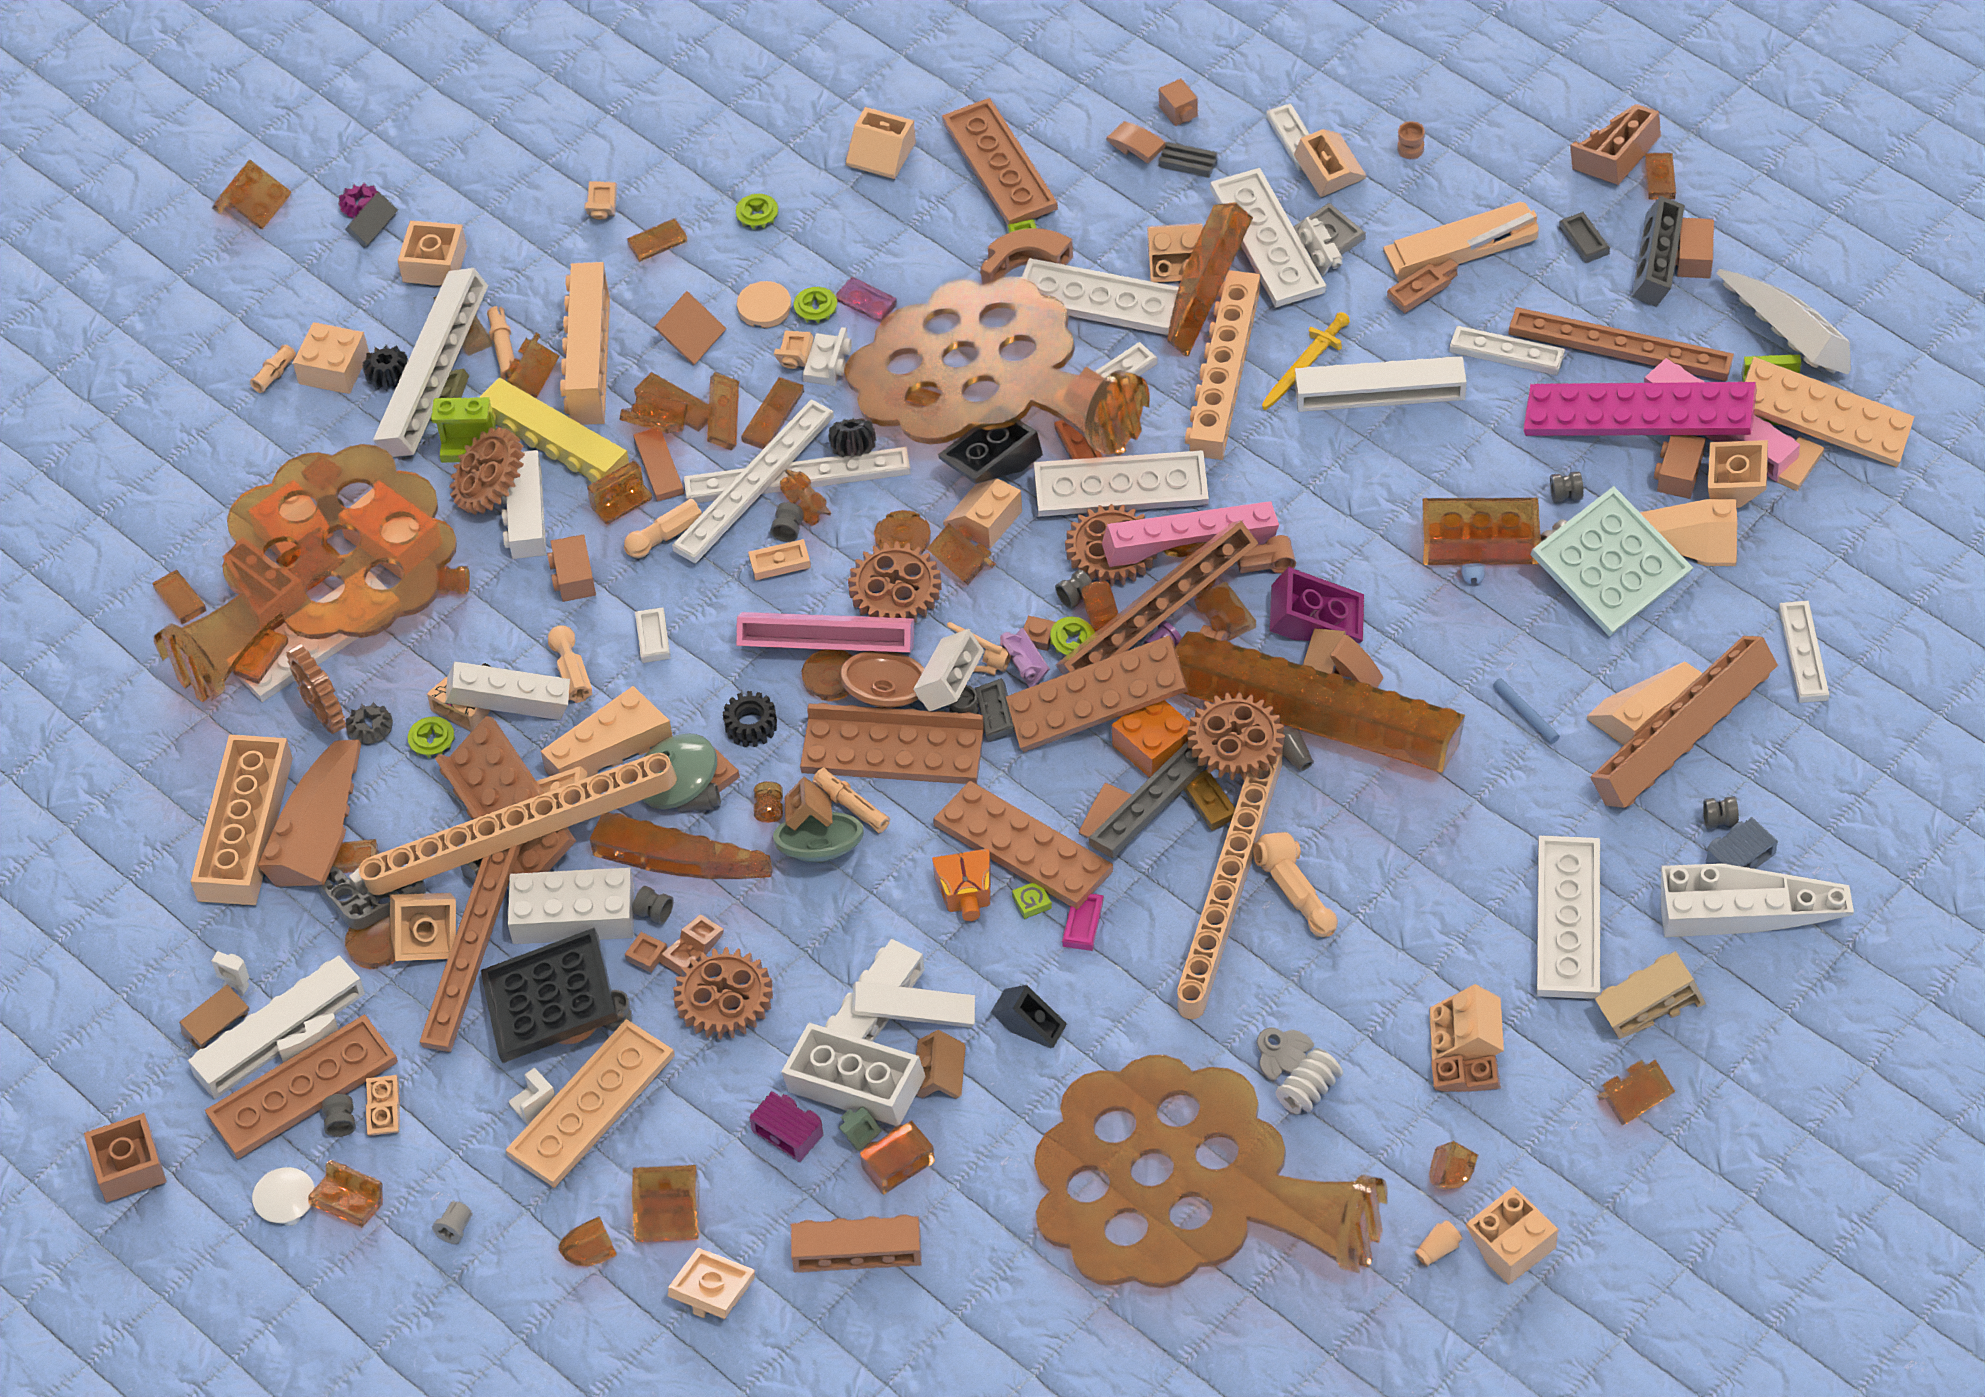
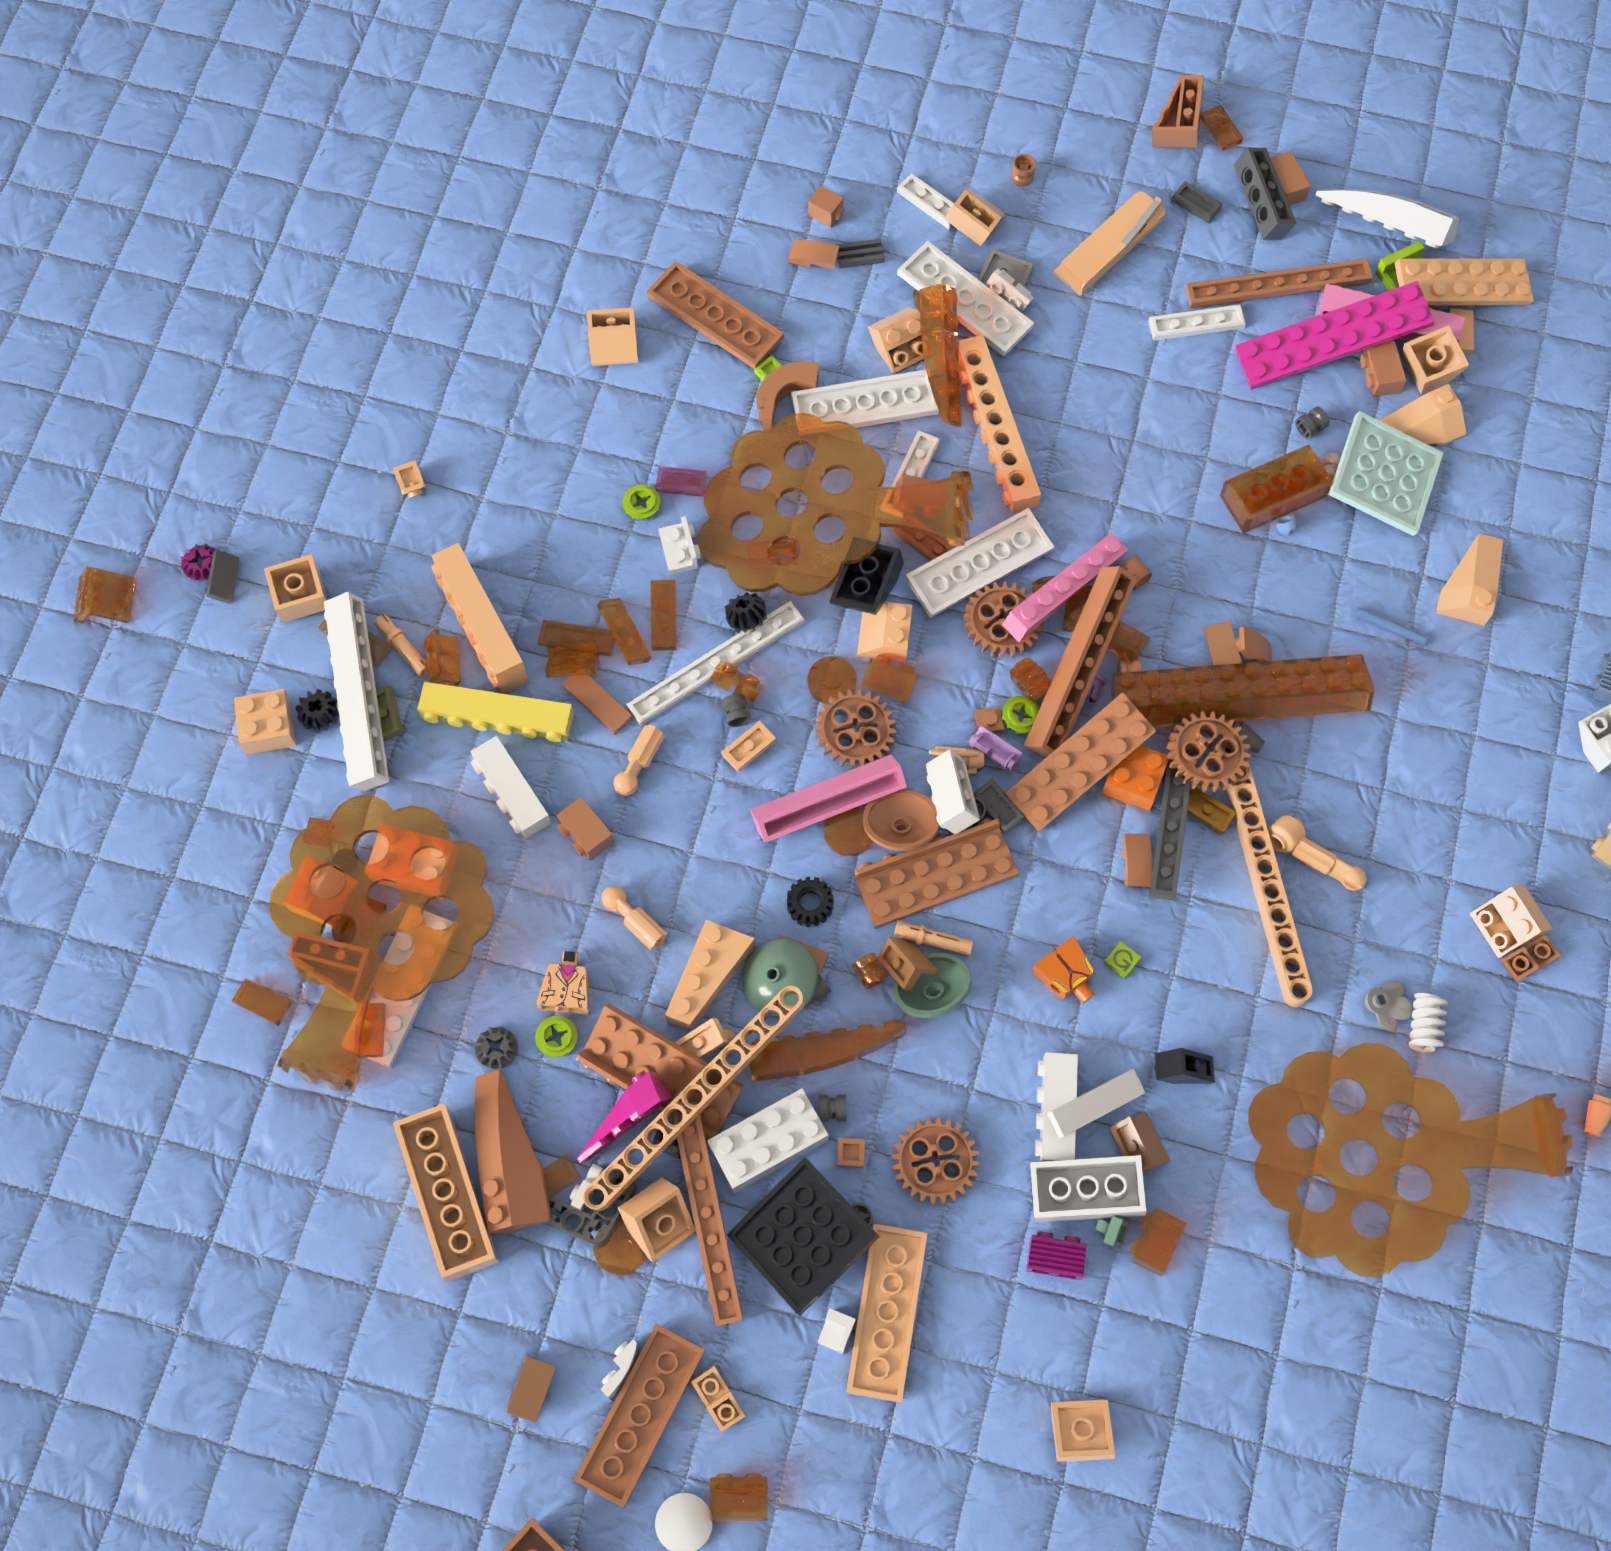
camera: 30 degrees left, 15 degrees up
white brick [188,955,365,1100] -> none
white plate [211,951,250,996] -> none
light nougat pin [250,345,296,393] -> none
nougat gear [286,644,346,734] -> none
dark grey wheel [322,1094,356,1137] -> none
lime panel [431,397,496,463] -> none
light grey bush [432,1201,472,1244] -> none
clear orange wheel [436,565,470,594] -> none
white brick [445,661,570,720] -> none
nougat gear [449,427,525,515] -> none
clear orange brick [559,1216,617,1266] -> none
clear orange bracket [587,460,652,525] -> none
clear orange tile [627,218,688,262] -> none
clear orange slope [632,1165,700,1242] -> none
white tile [635,607,671,663] -> none
nougat piece [653,291,727,366] -> none
nougat slope [660,914,724,977] -> none
white tile [672,399,834,564] -> none
lime gear [735,193,778,229] -> none
light nougat tile [737,281,792,328] -> none
light nougat bracket [774,331,814,369] -> none
nougat brick [791,1214,922,1273] -> none
nougat plate [933,781,1113,910] -> none
dark grey wheel [1055,570,1095,609] -> none
dark pink tile [1062,894,1104,951] -> none
yellow sword [1262,312,1350,410] -> none
magenta slope [1269,567,1364,643] -> none
white brick [1295,356,1467,412] -> none
nougat hinge [1387,258,1458,314] -> none
clear orange brick [1429,1141,1478,1189] -> none
white plate [1537,836,1600,999] -> none
nougat brick [1590,636,1778,808] -> none
dark grey wheel [1703,796,1739,829] -> none
white tile [1779,601,1829,703] -> none
none -> dark pink wedge [577,1070,673,1163]

